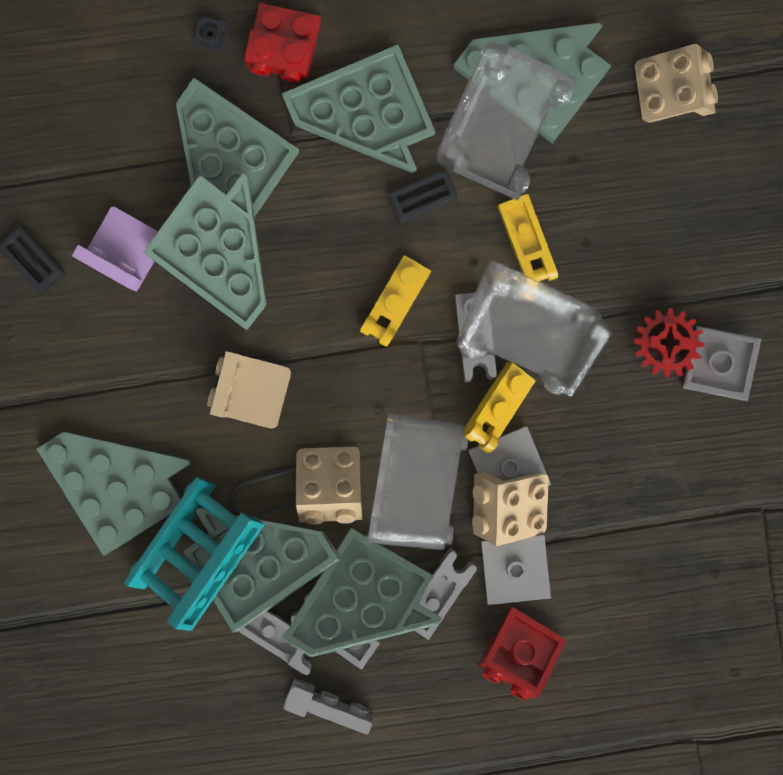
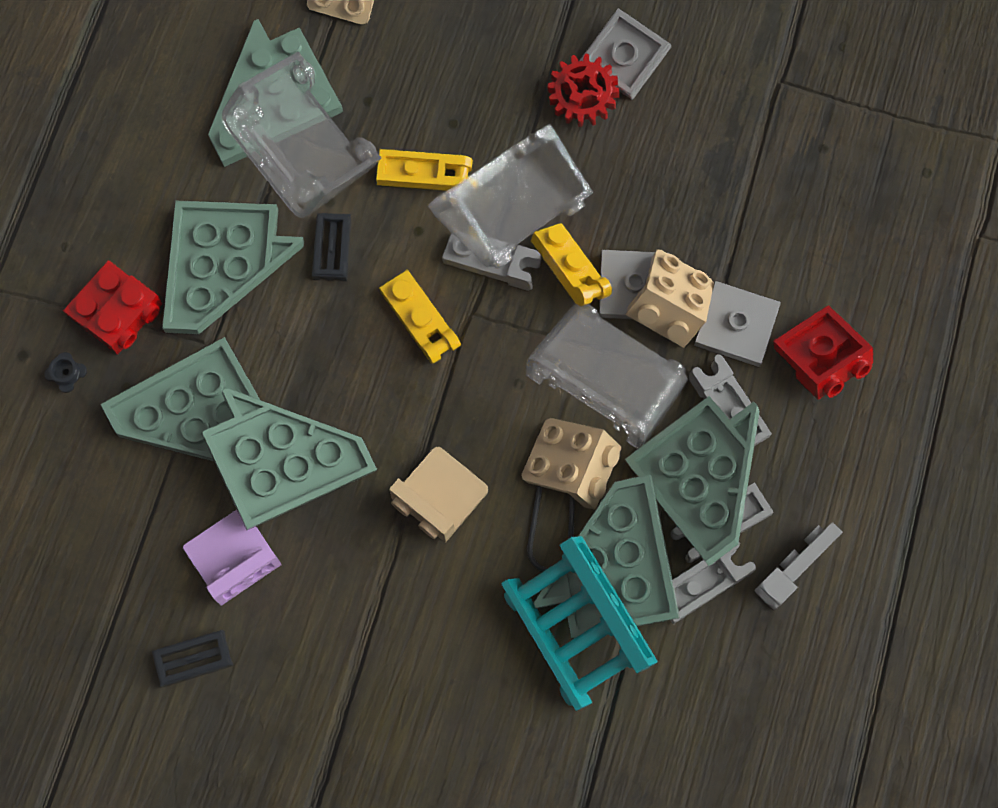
camera: 65 degrees left, 15 degrees down
sand green wing [37,432,192,556] -> none

